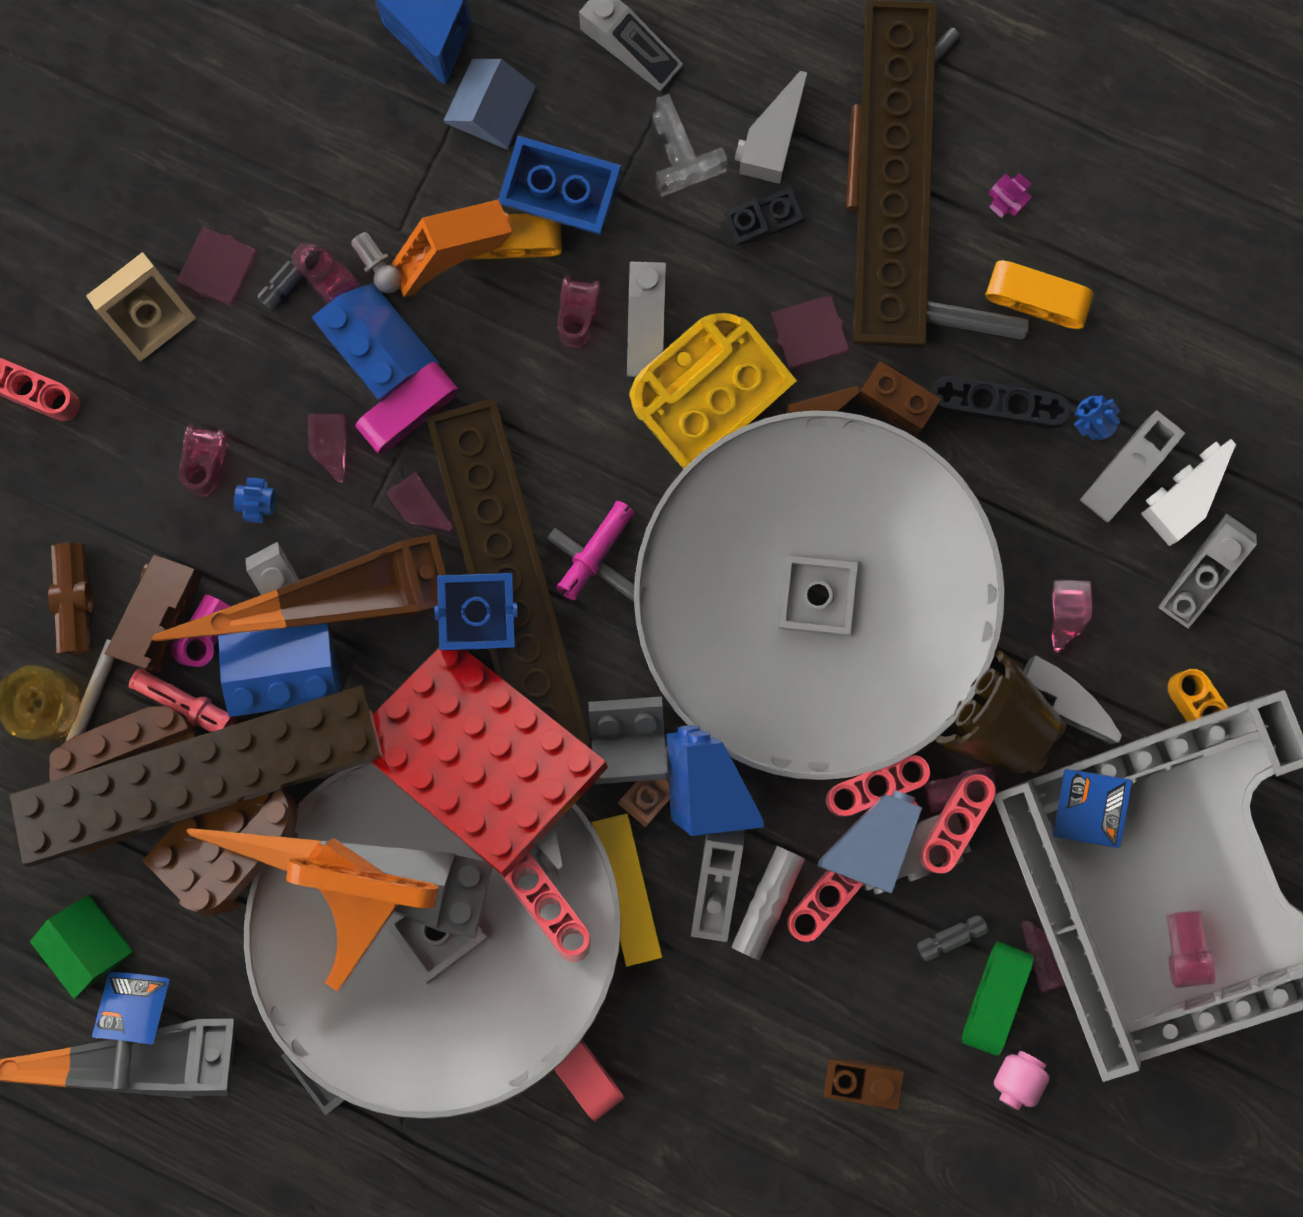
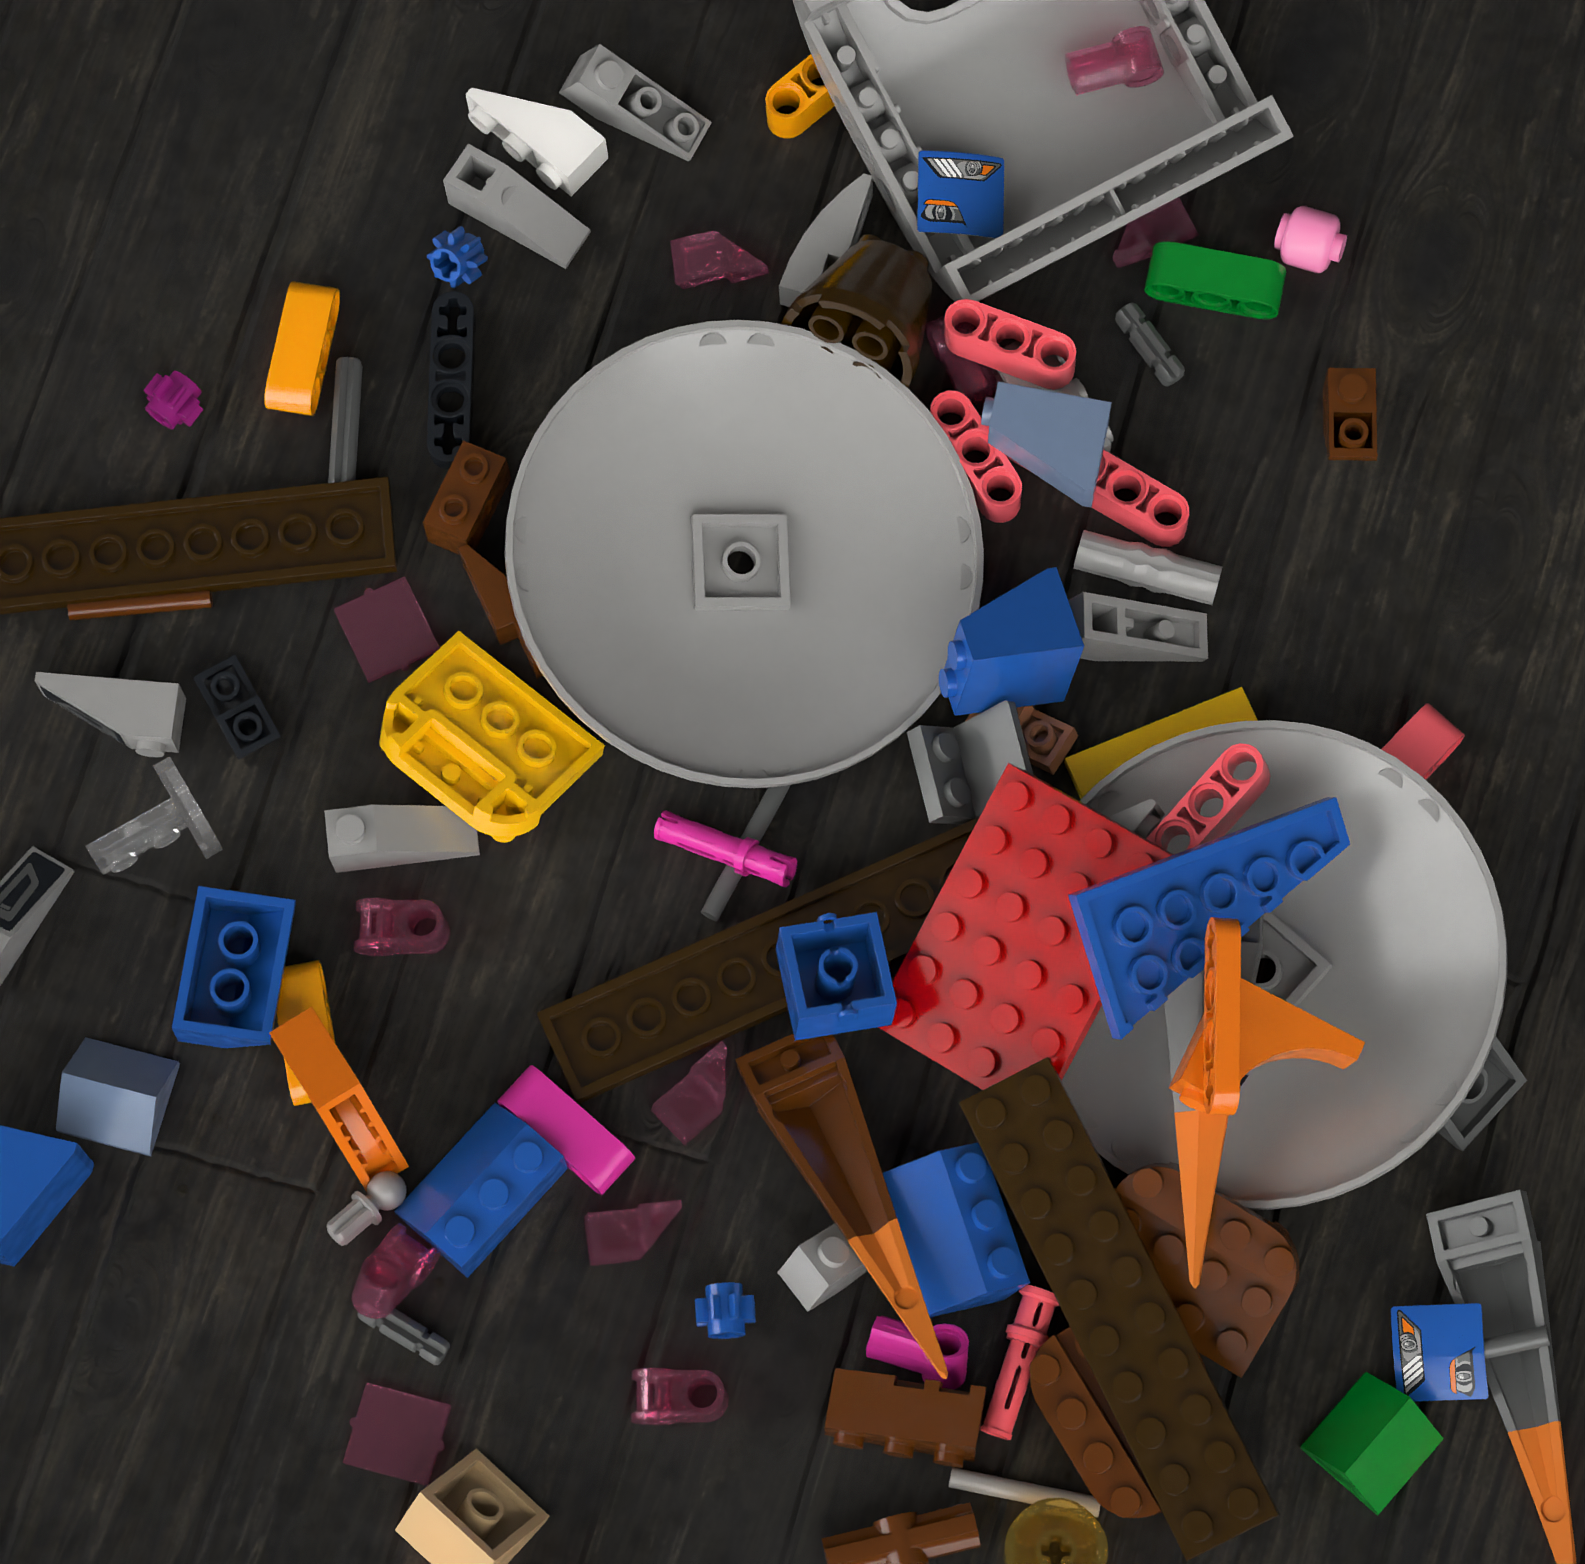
camera: 95 degrees left, 10 degrees down
none -> blue wing [1068,797,1350,1040]

